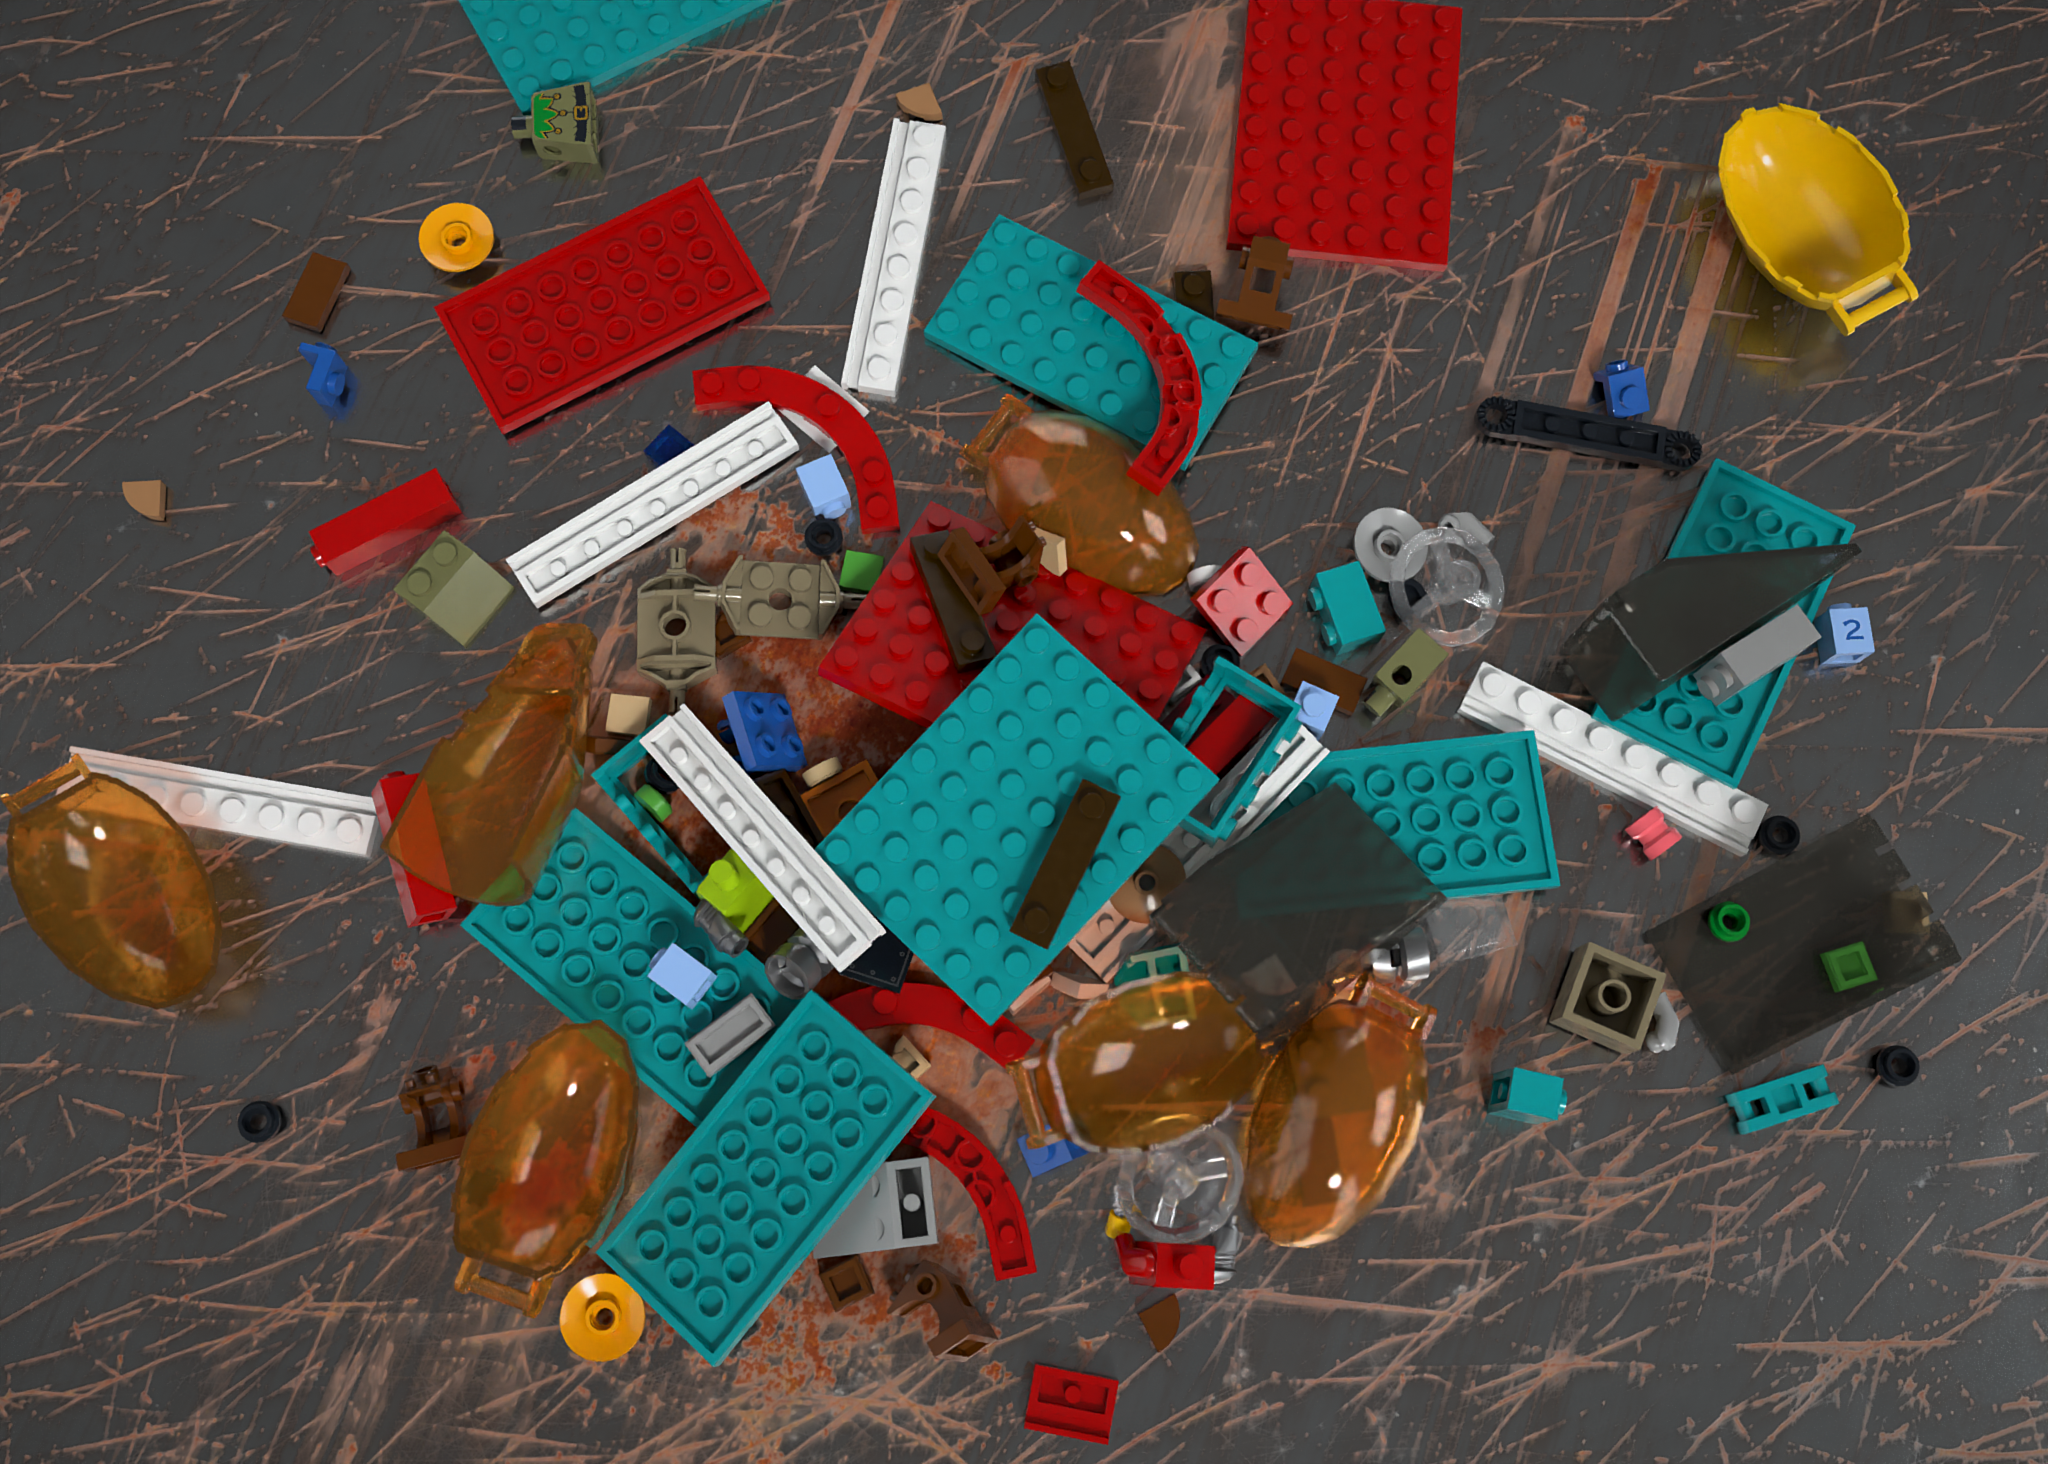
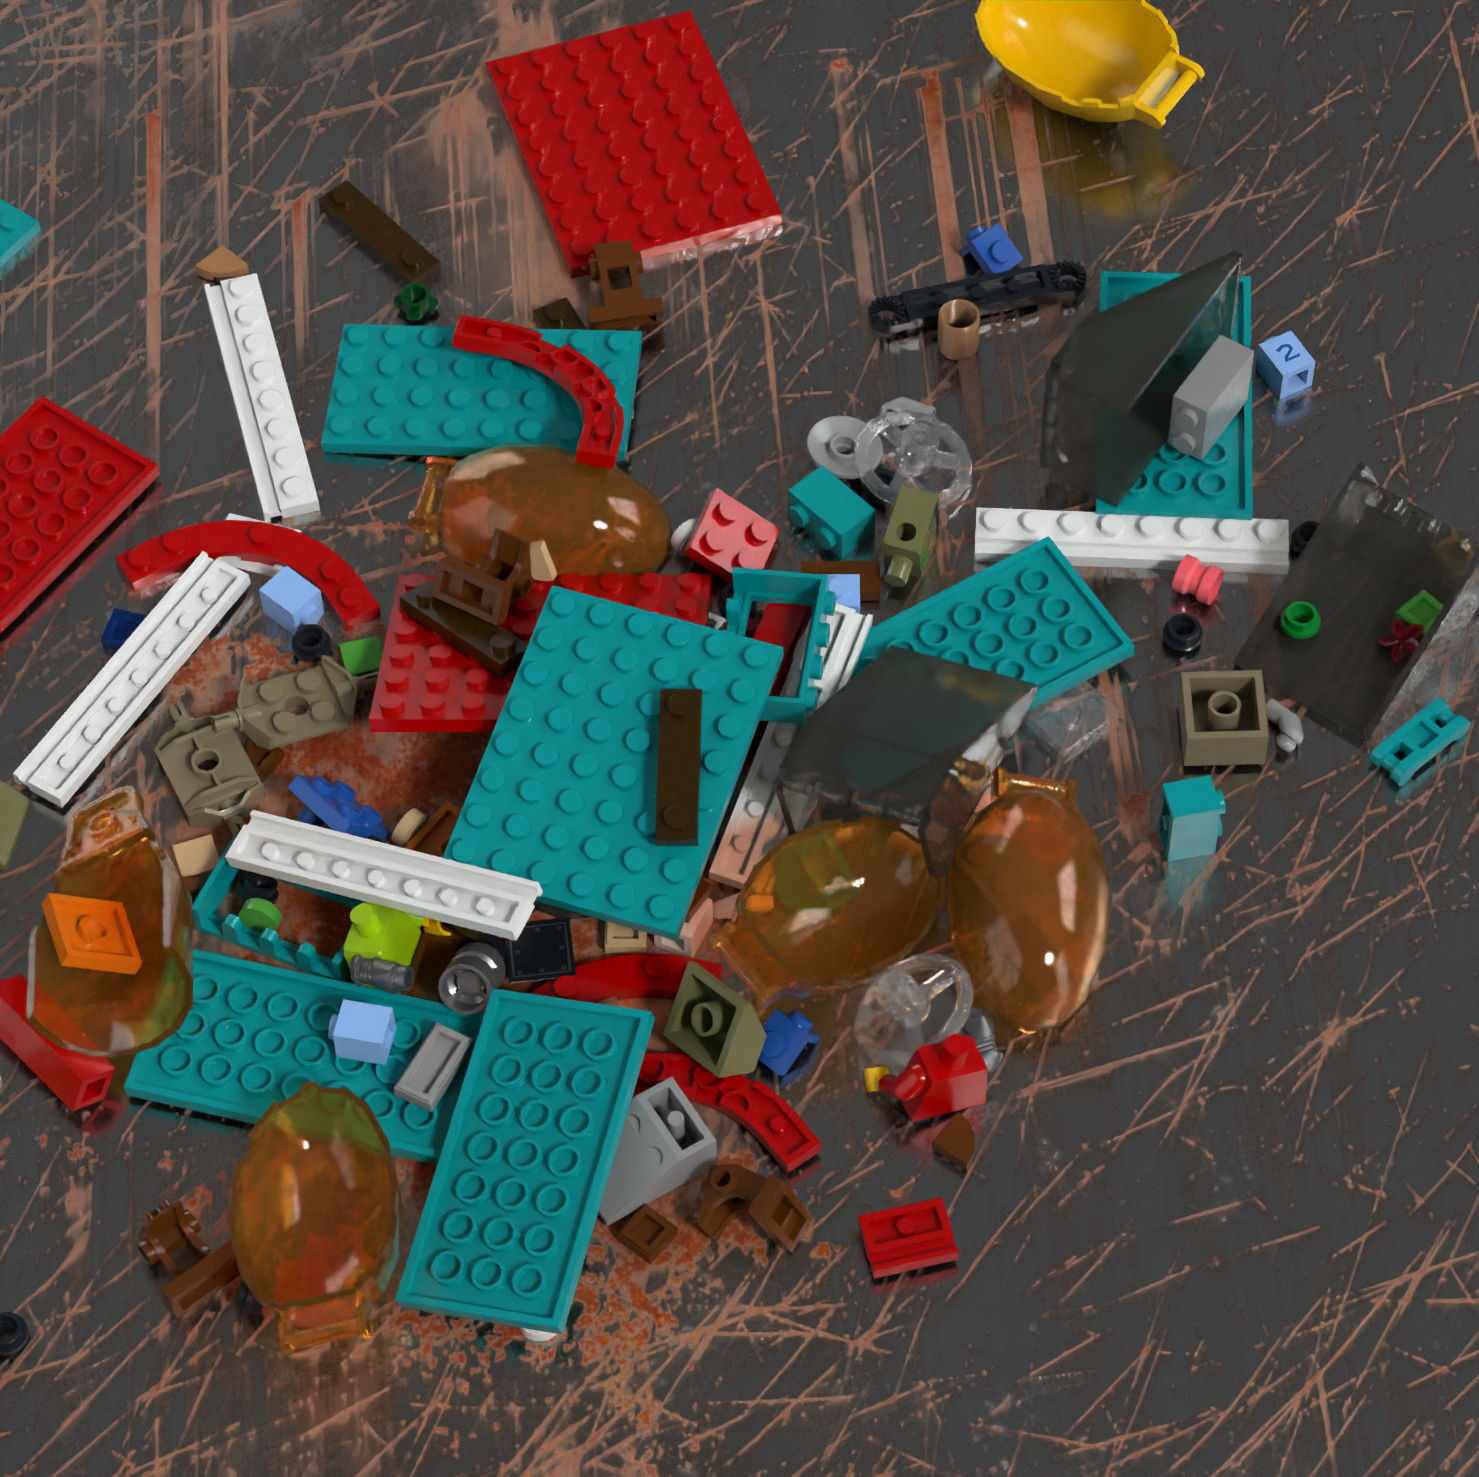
camera: 20 degrees left, 20 degrees down
light orange dish [560,1273,646,1362] -> none
medium nougat dish [1109,845,1187,924] -> none
flat silver wheel [1361,927,1430,985] -> none
none -> orange plate [41,893,142,975]
none -> dark green plate [394,283,438,321]
none -> olive slope [663,961,767,1078]
none -> medium nougat piece [938,299,980,360]
none -> black plate [1163,613,1203,651]
none -> dark red plant [1377,618,1424,665]

